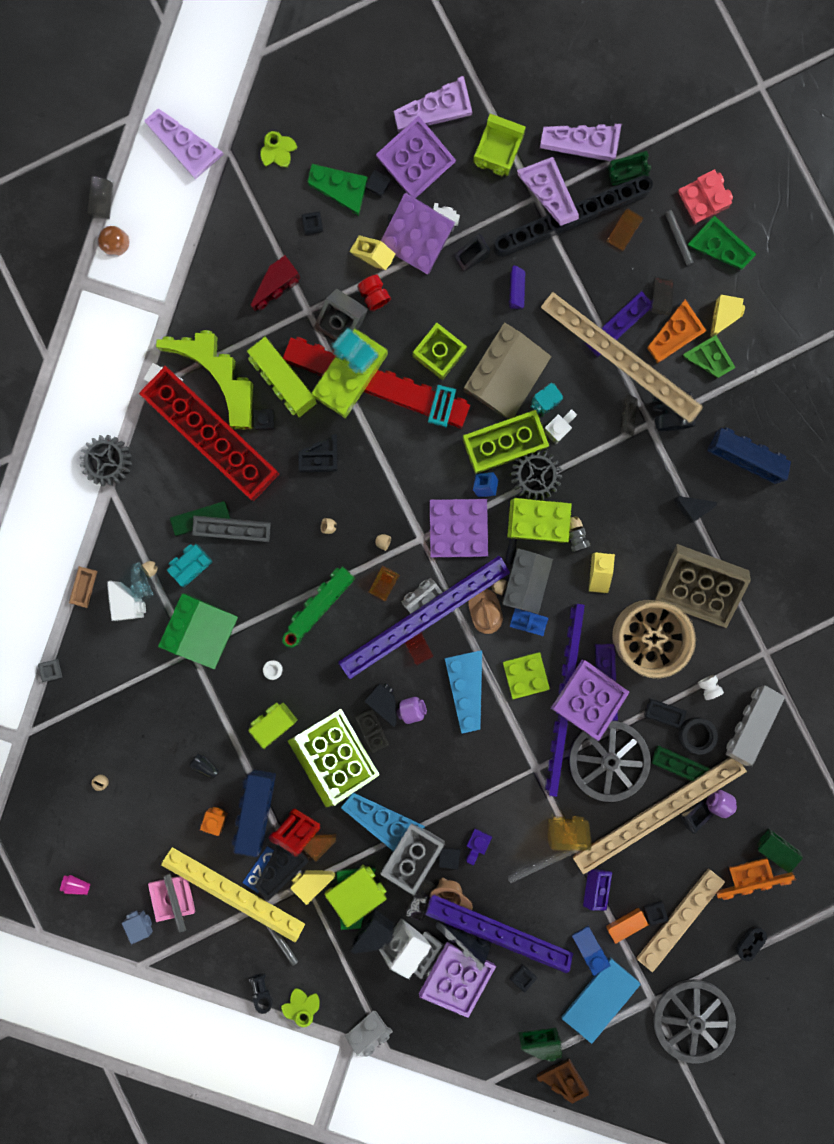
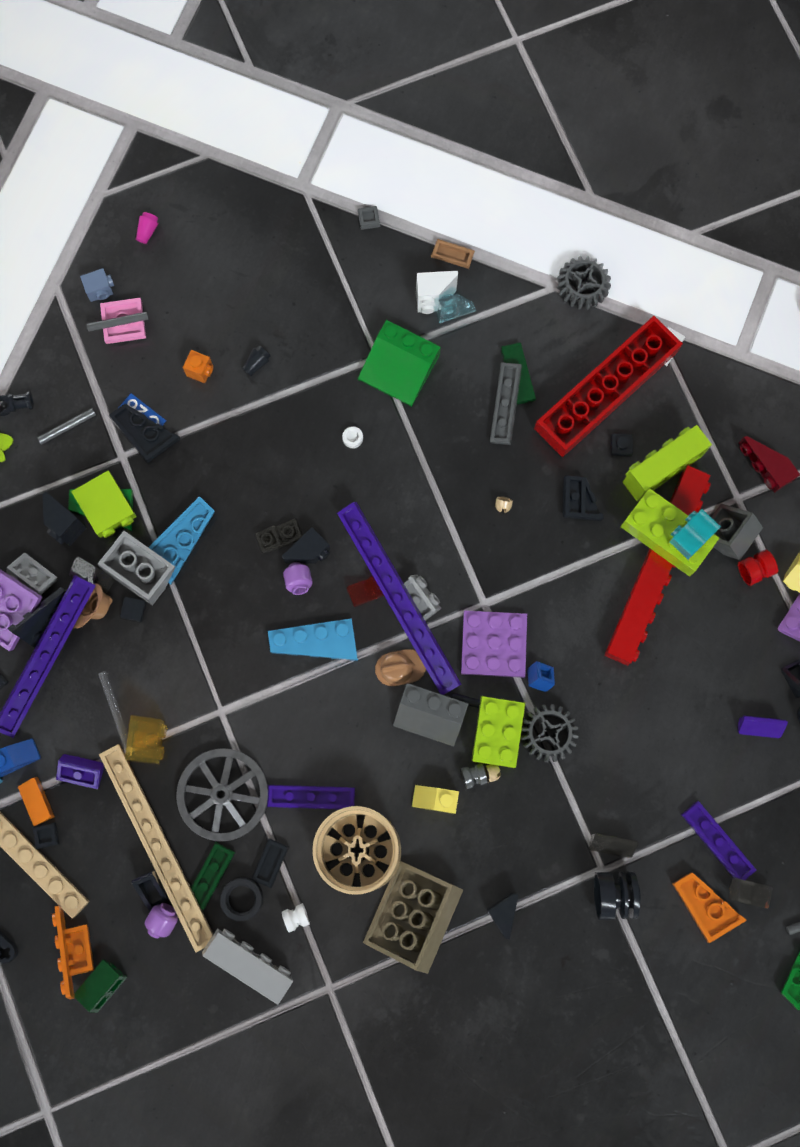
camera: 90 degrees right, 10 degrees down
tan hinge [92,775,108,791] -> none
tan hinge [141,561,158,578] -> none
lime arch [156,330,253,430] -> none
light yellow plate [161,847,305,942] -> none
teal brick [167,544,213,587] -> none
dark blue brick [232,770,276,857] -> none
lime brick [249,702,297,749] -> none
red plate [269,809,320,856] -> none
green hinge [283,567,356,647] -> none
lime slope [288,709,379,807] -> none
light yellow slope [290,870,336,905] -> none
clear orange slope [303,834,337,861] -> none
clear orange slope [369,566,400,601] -> none
tan hinge [376,534,391,551] -> none
white slope [379,918,431,979] -> none
lime brick [413,323,467,381] -> none
teal tile [428,385,456,427] -> none
lime brick [462,410,549,474] -> none
dark tan slope [463,322,552,419] -> none
dark purple plate [466,828,492,866] -> none
tan hinge [492,579,507,595] -> none
lime plate [503,652,550,699] -> none
blue hips [510,608,548,636] -> none
teal brick [530,383,563,417] -> none
tan plate [541,292,703,423] -> none
white brick [544,410,577,444] -> none
dark purple plate [545,604,585,797] -> none
medium lavender plate [551,660,629,741] -> none
bright green wing [683,335,735,378] -> none
dark blue slope [707,427,791,484] -> none
light yellow slope [710,295,745,337] -> none

